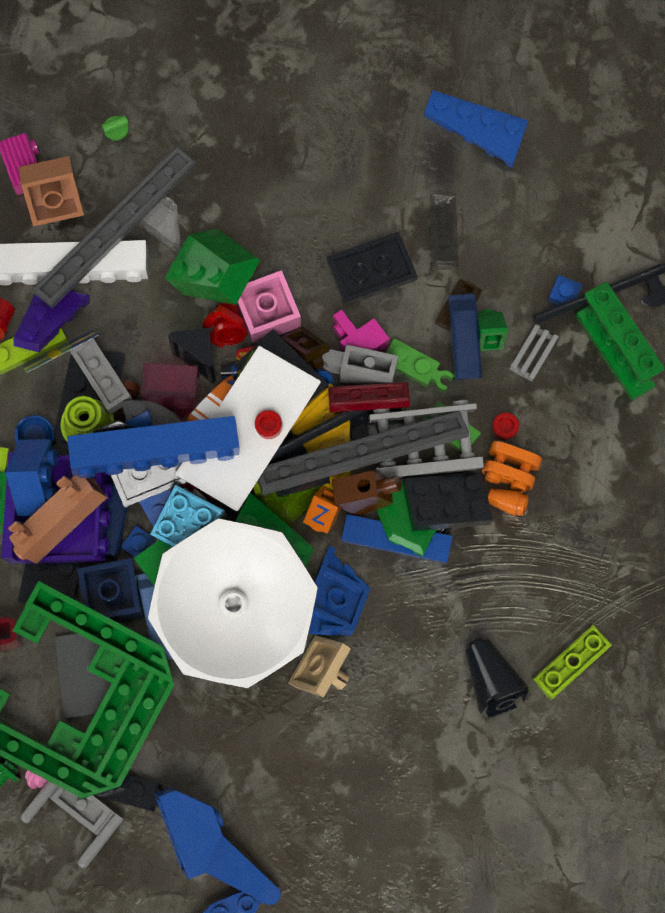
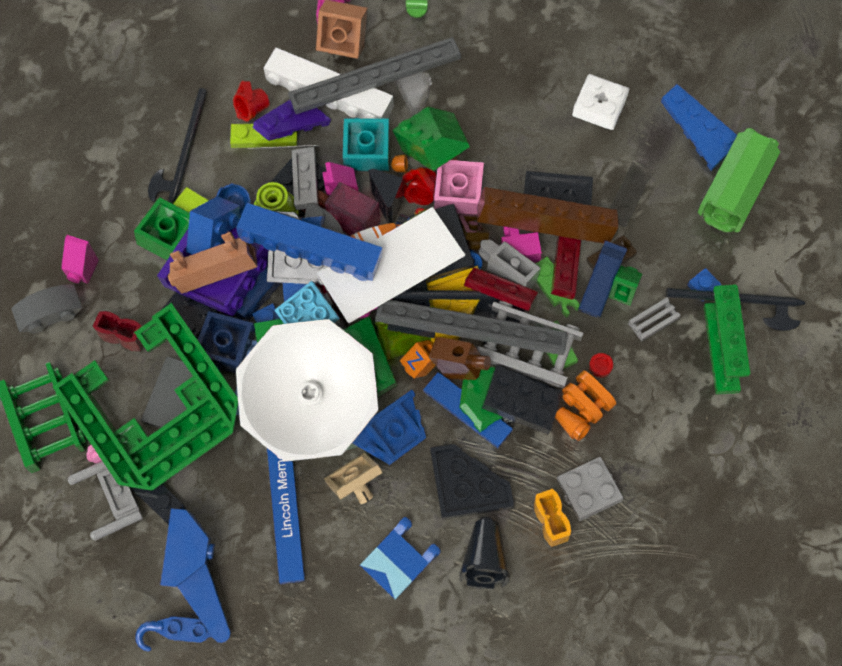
camera: 30 degrees right, 5 degrees down
red tile [254,410,283,439] -> none
lime tile [532,625,612,700] -> none
none -> blue tile [267,448,305,584]
none -> dark pink slope [322,162,359,202]
none -> teal brick [343,119,390,171]
none -> blue flag [360,517,441,600]
none -> orange hinge [391,155,408,173]
none -> black plate [430,444,514,520]
none -> reddish brown brick [477,187,619,244]
none -> light orange brick [534,489,571,547]
none -> dark red tile [551,236,581,300]
none -> light grey plate [557,457,623,522]
none -> white brick [572,74,629,130]
none -> bright green brick [698,128,781,232]

